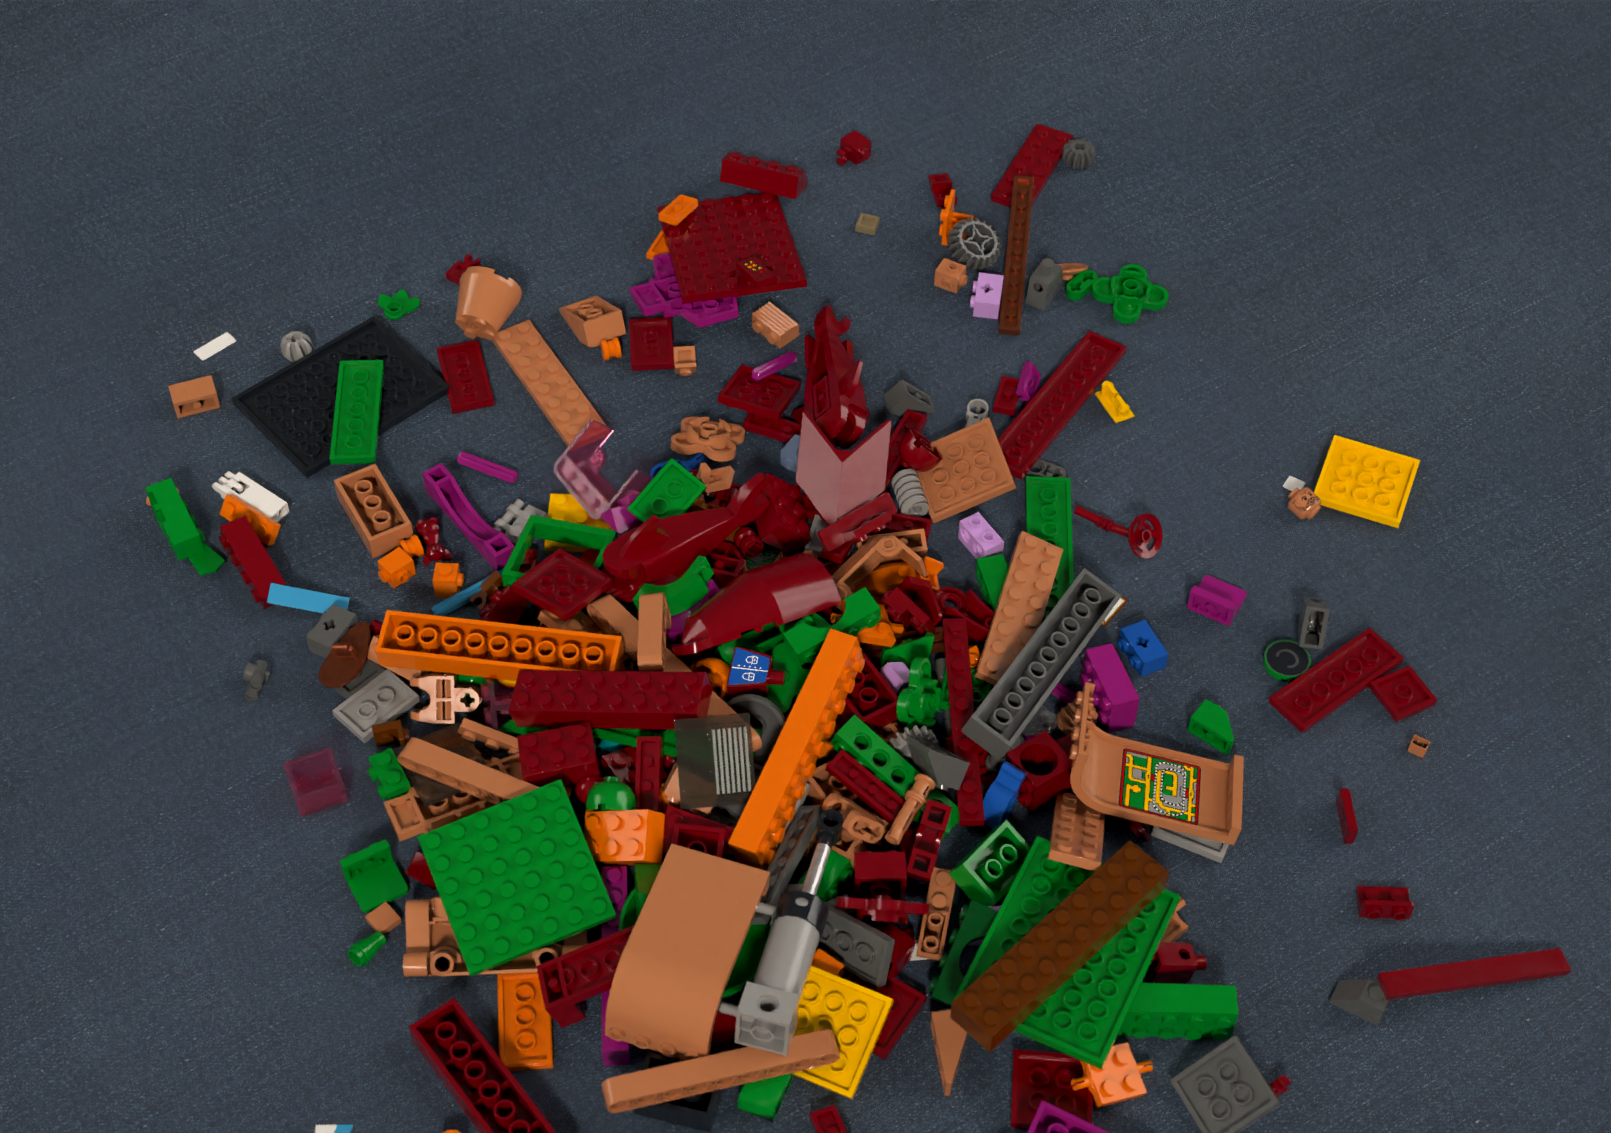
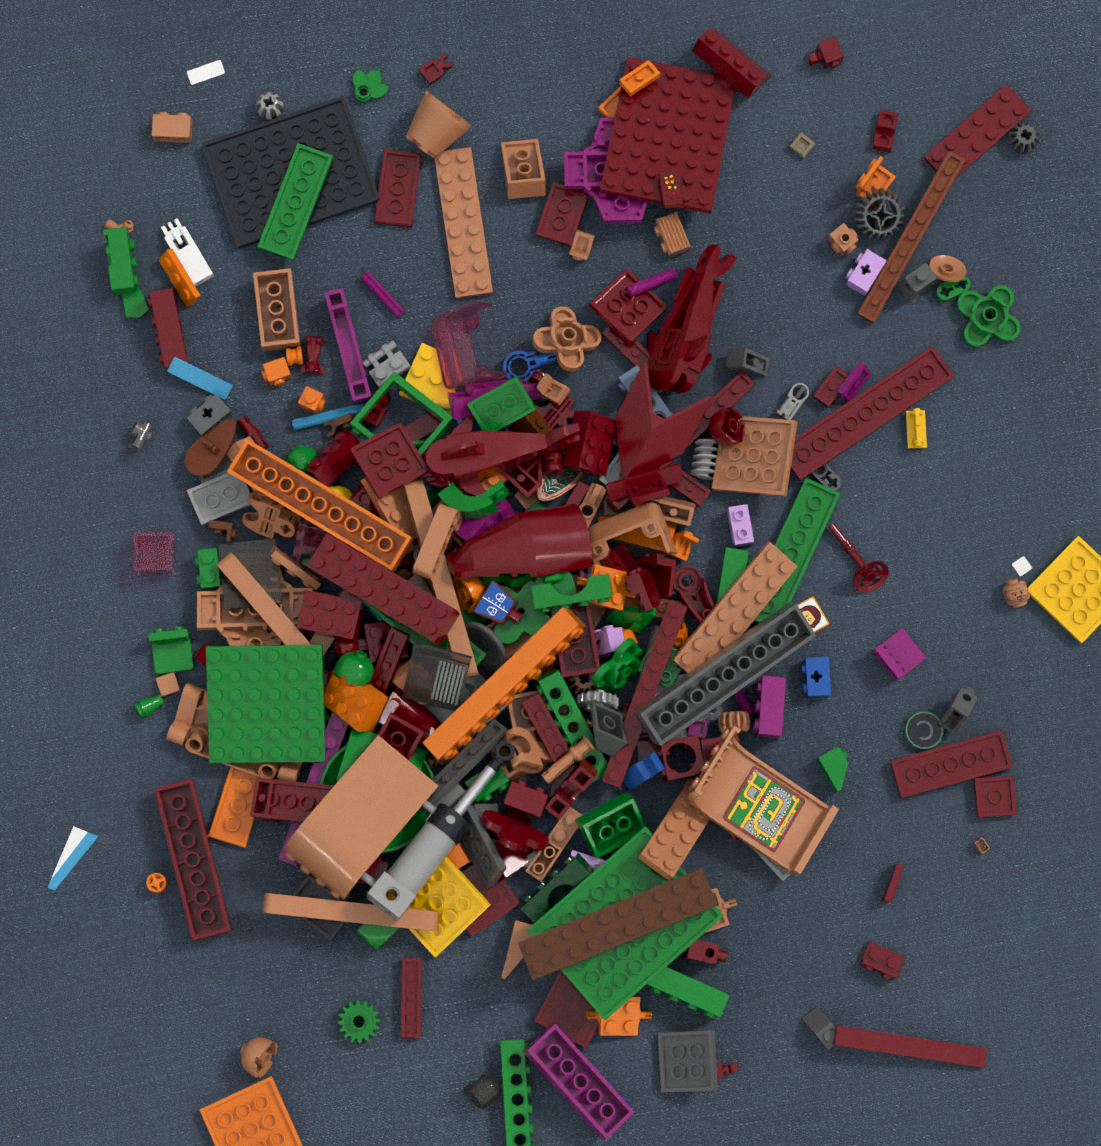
camera: 20 degrees right, 30 degrees up
orange wheel [600,337,622,361] -> none

